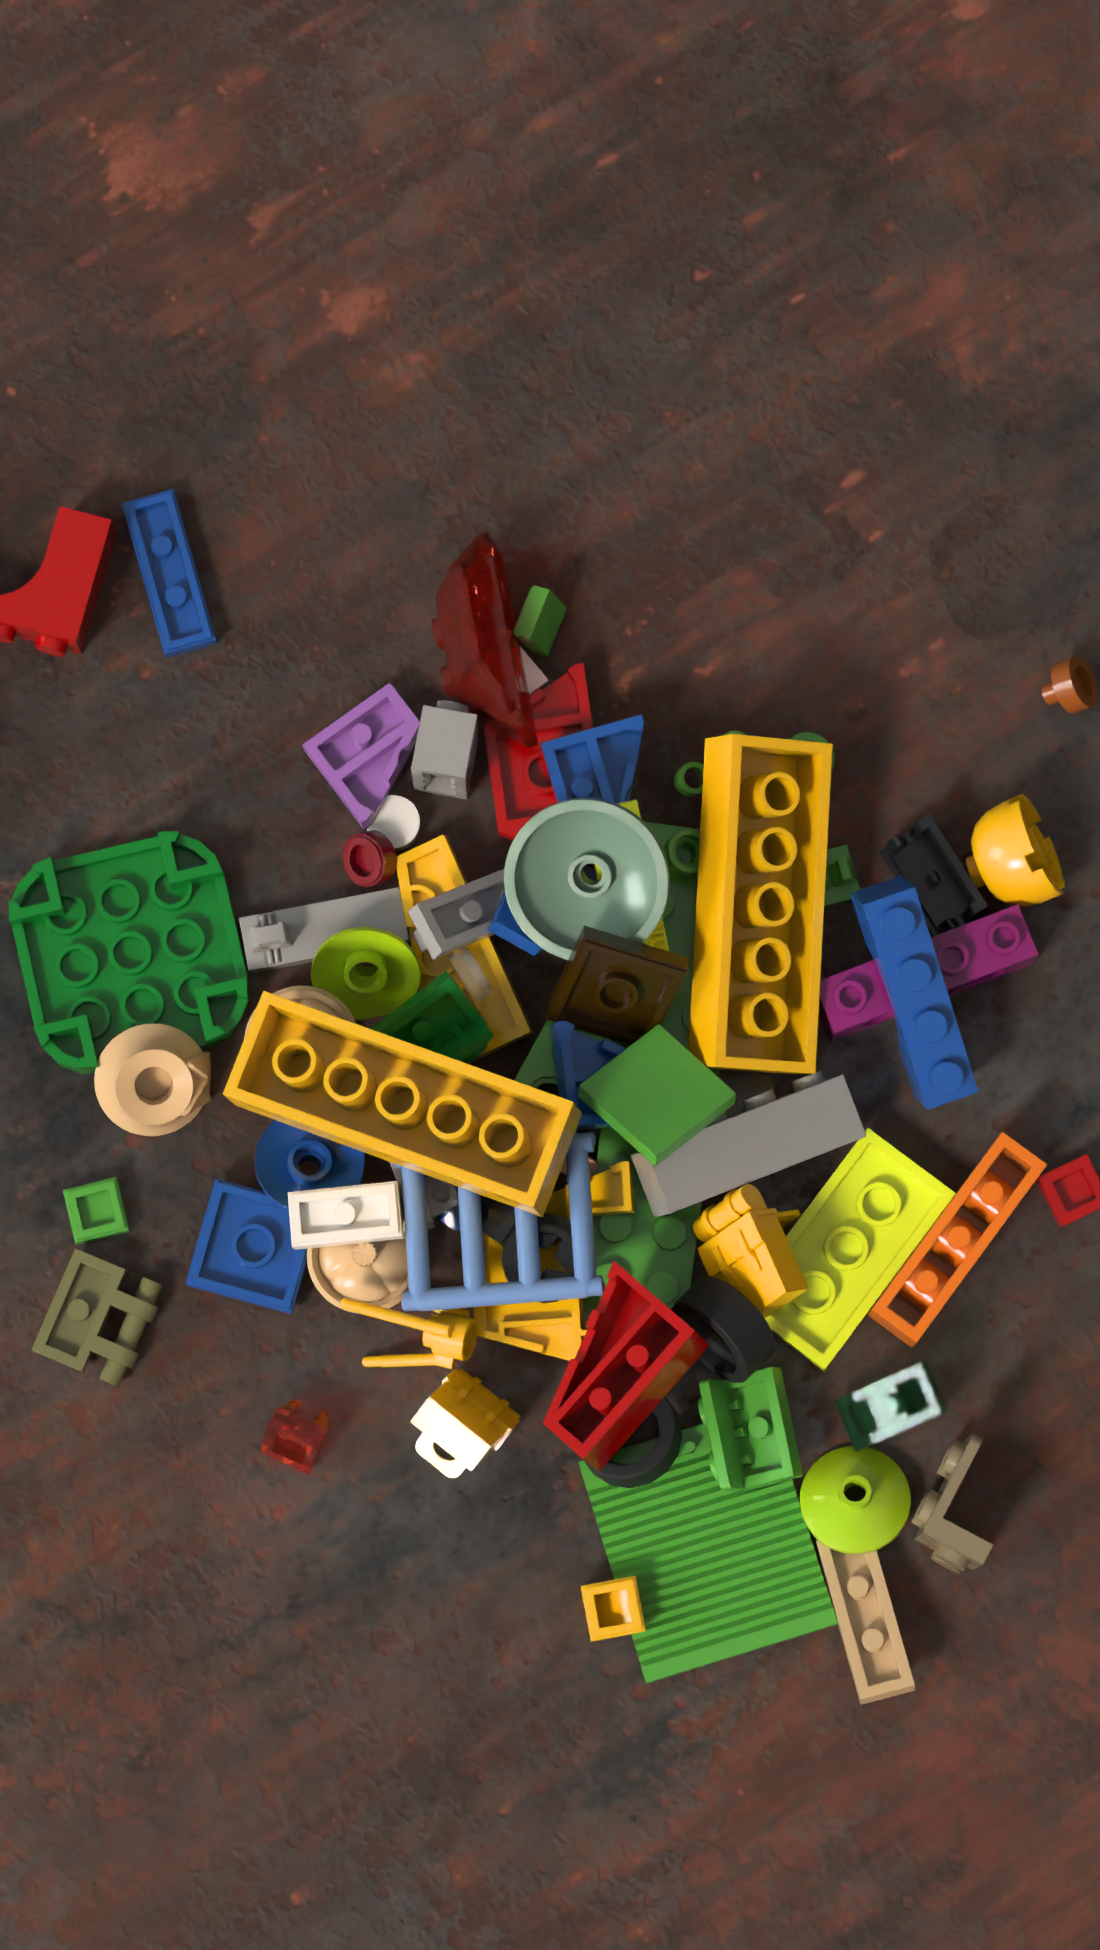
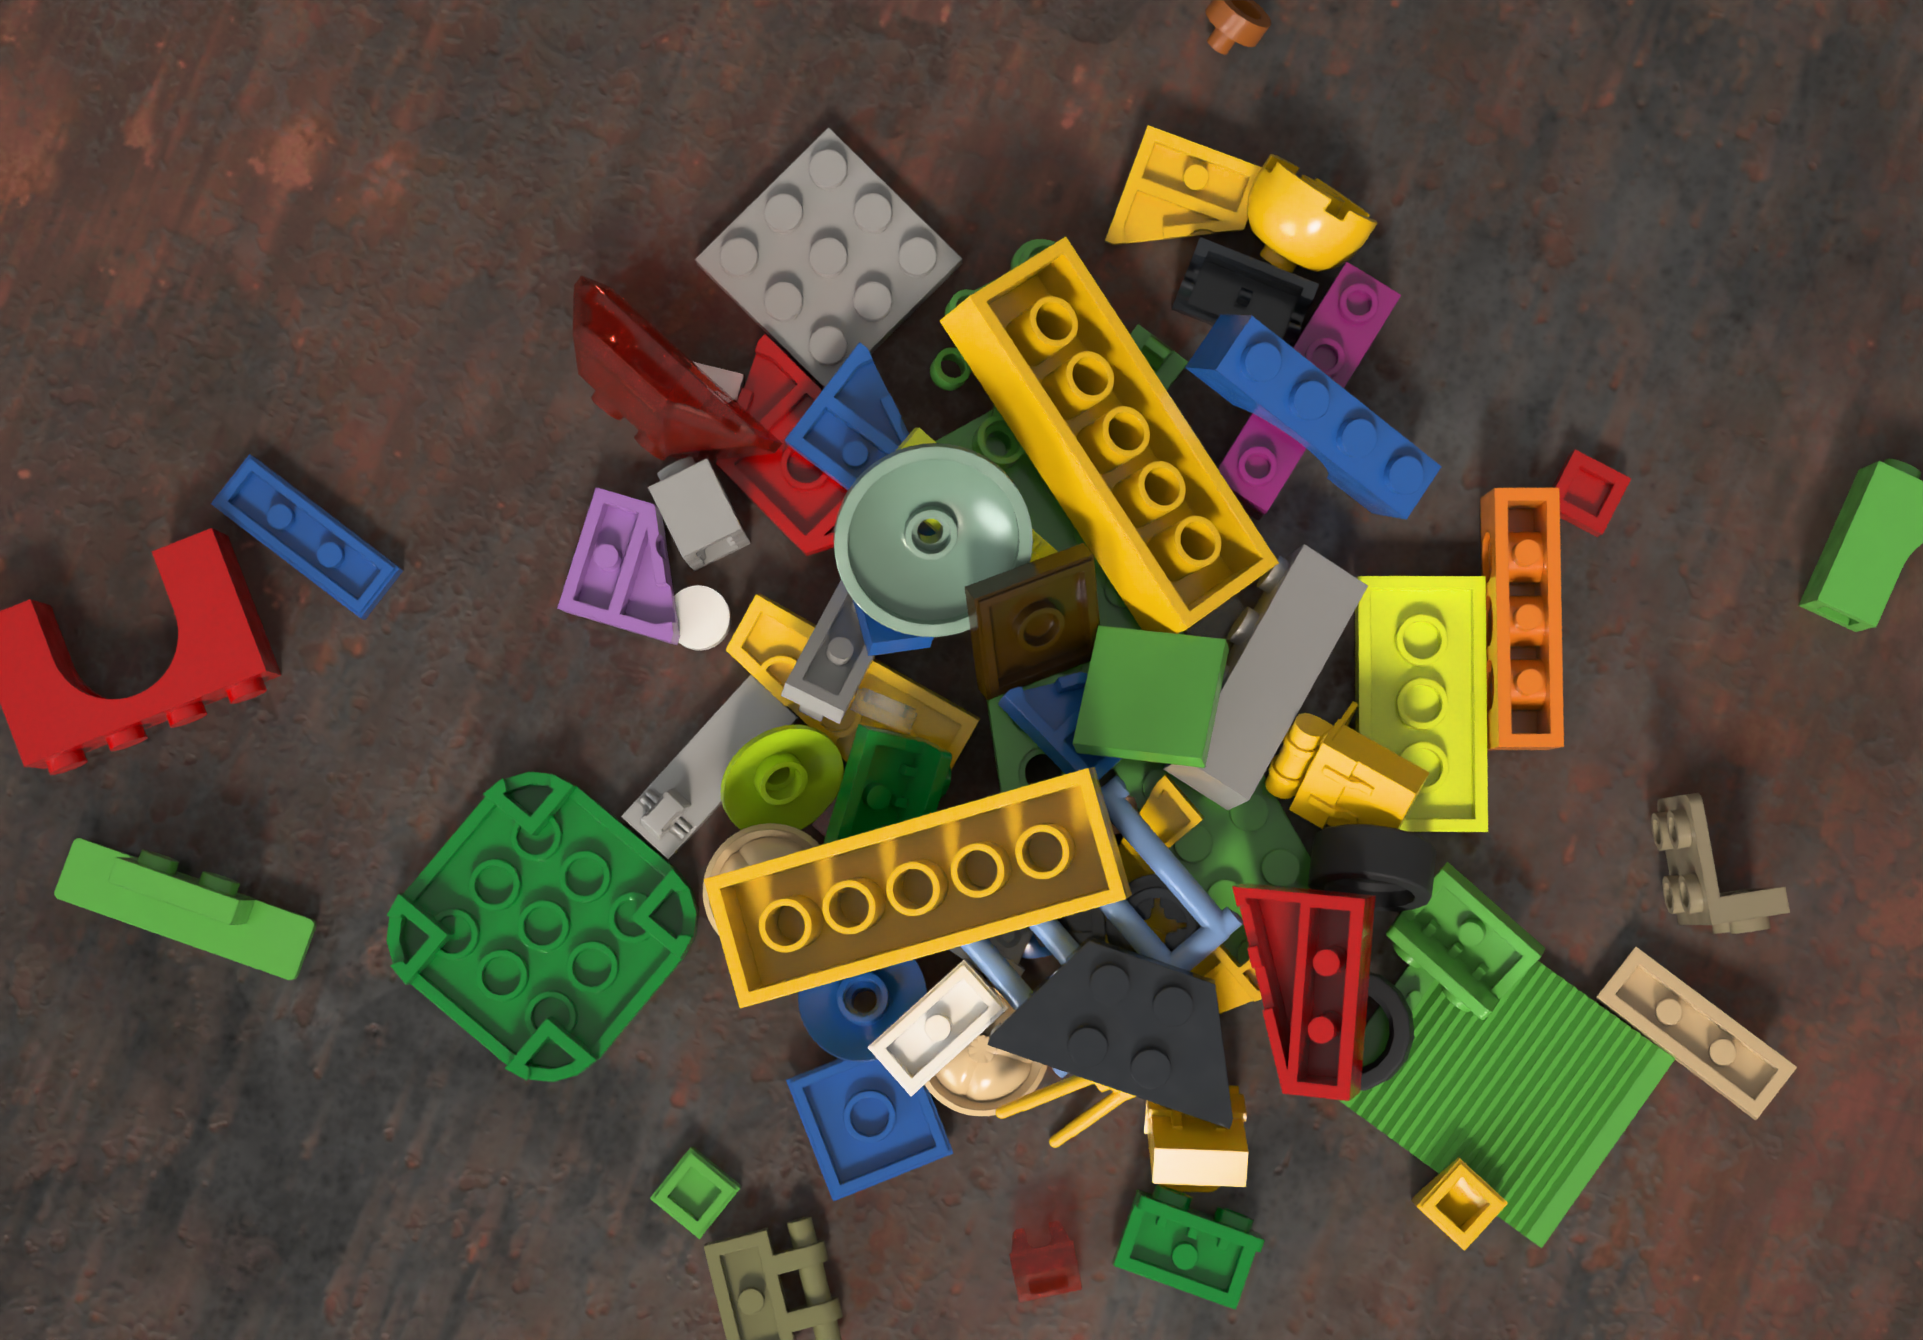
camera: 40 degrees left, 5 degrees up
tan piece [94,1023,211,1136] -> none
dark red tile [342,830,397,887] -> none
bright green tile [513,585,567,657] -> none
lime dish [800,1446,911,1554] -> none
clear green slope [834,1360,948,1452] -> none
none -> light grey plate [695,128,962,389]
none -> black wing [987,937,1233,1129]
none -> yellow wing [1105,125,1262,245]
none -> green bracket [1112,1184,1265,1310]

